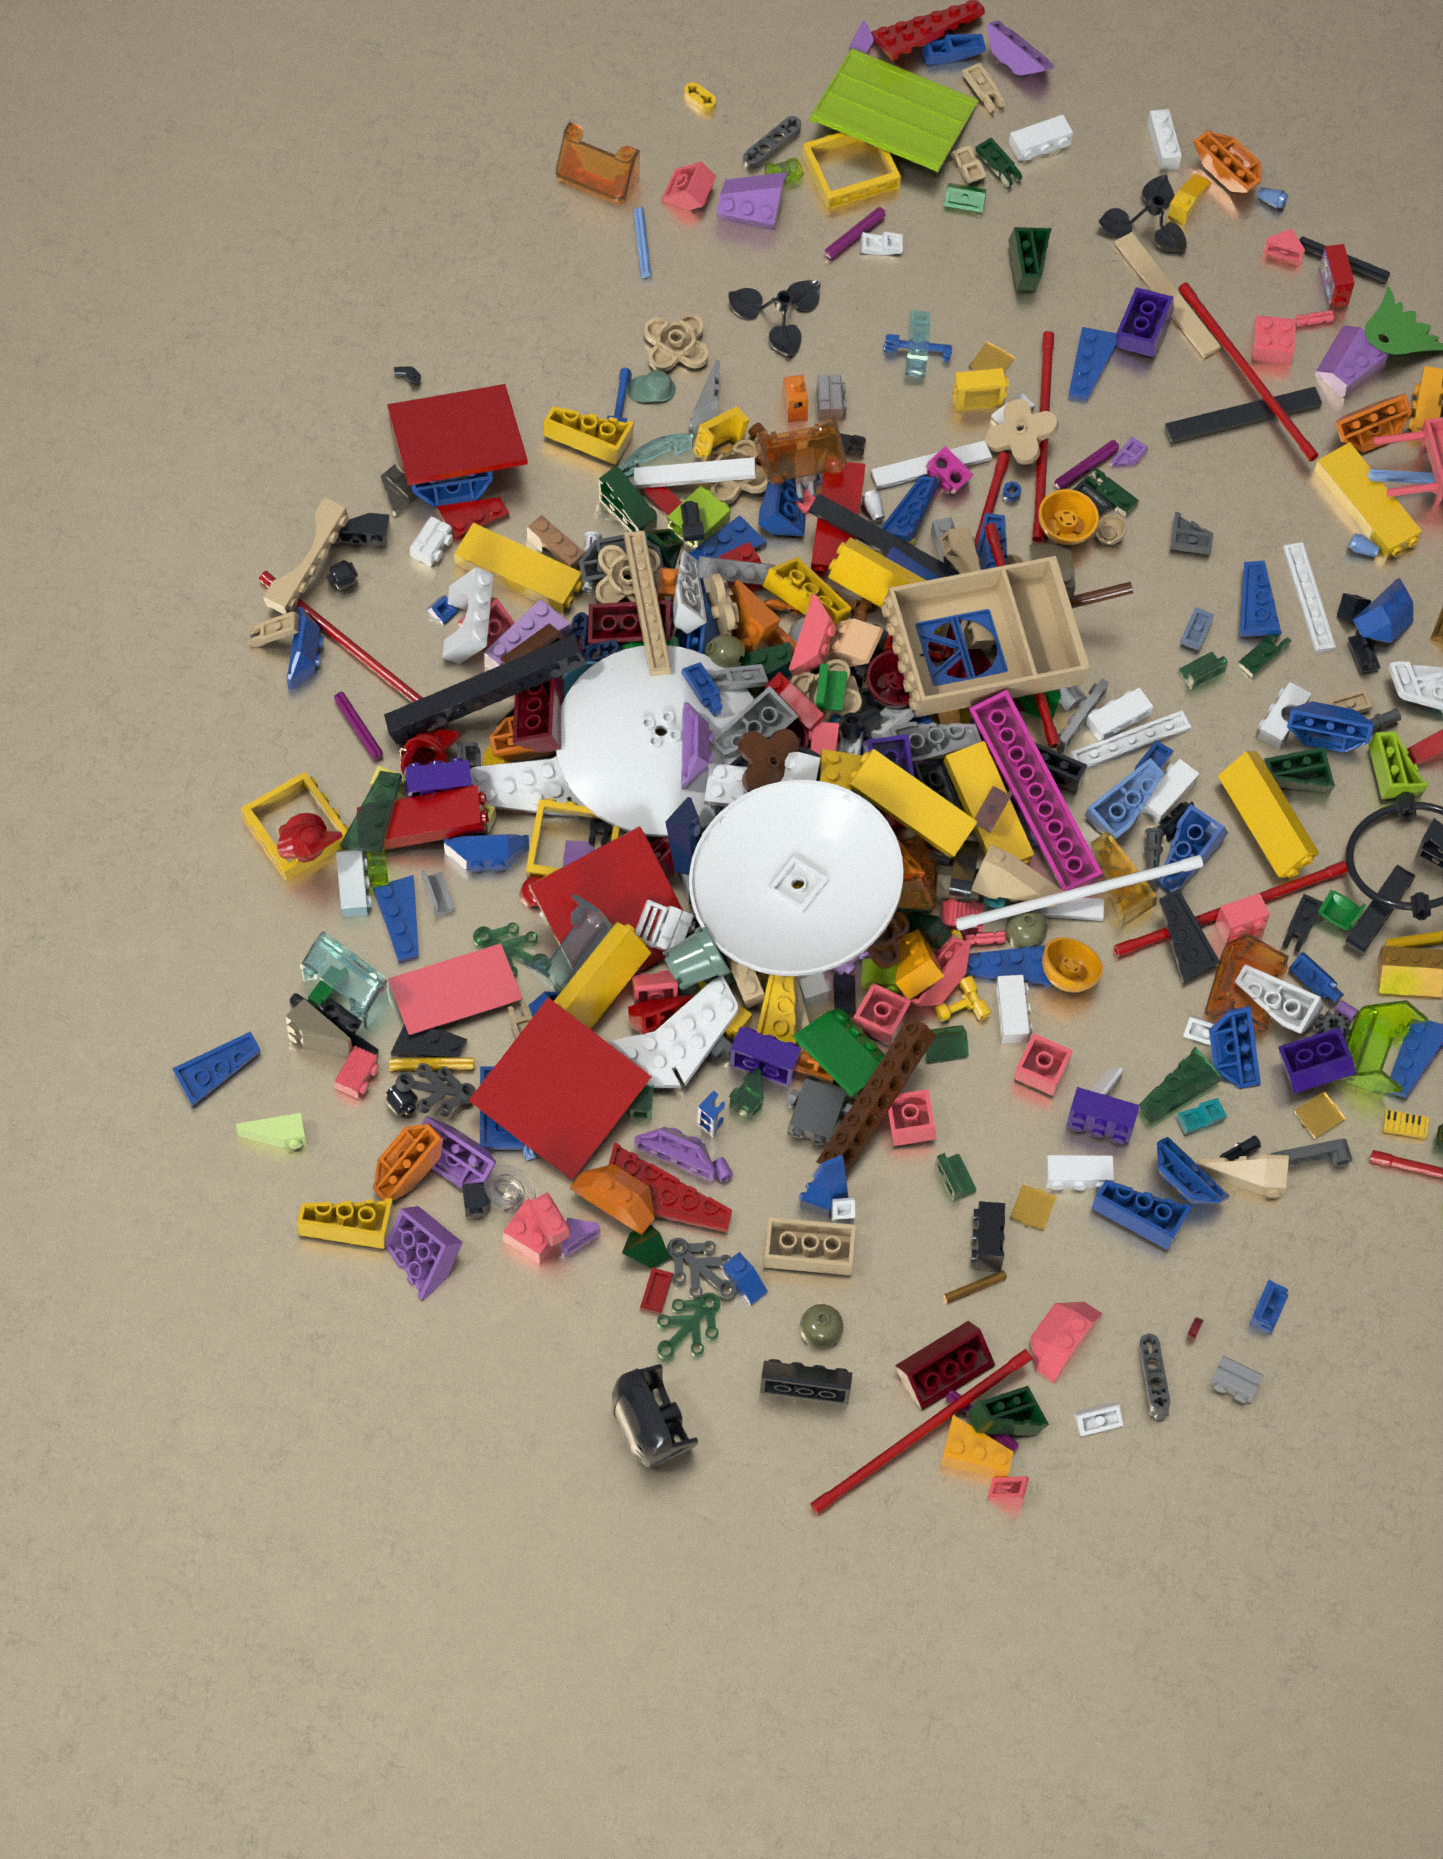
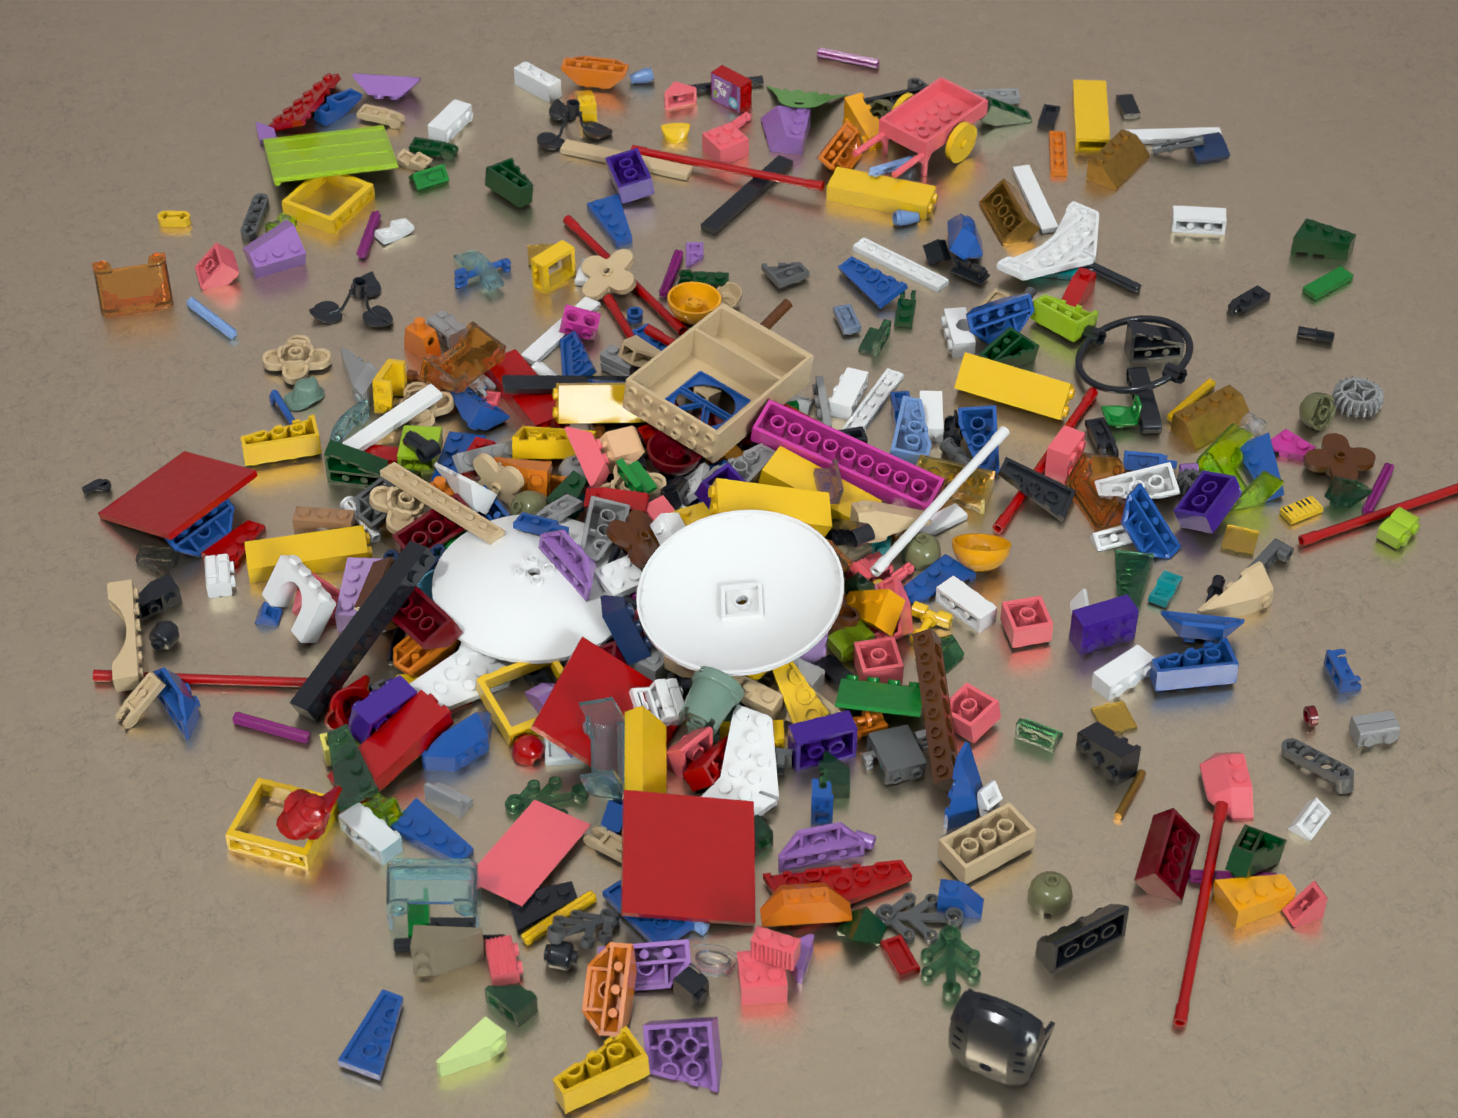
camera: 35 degrees left, 20 degrees down
none -> clear green slope [485,985,538,1028]
none -> yellow piece [660,123,690,144]

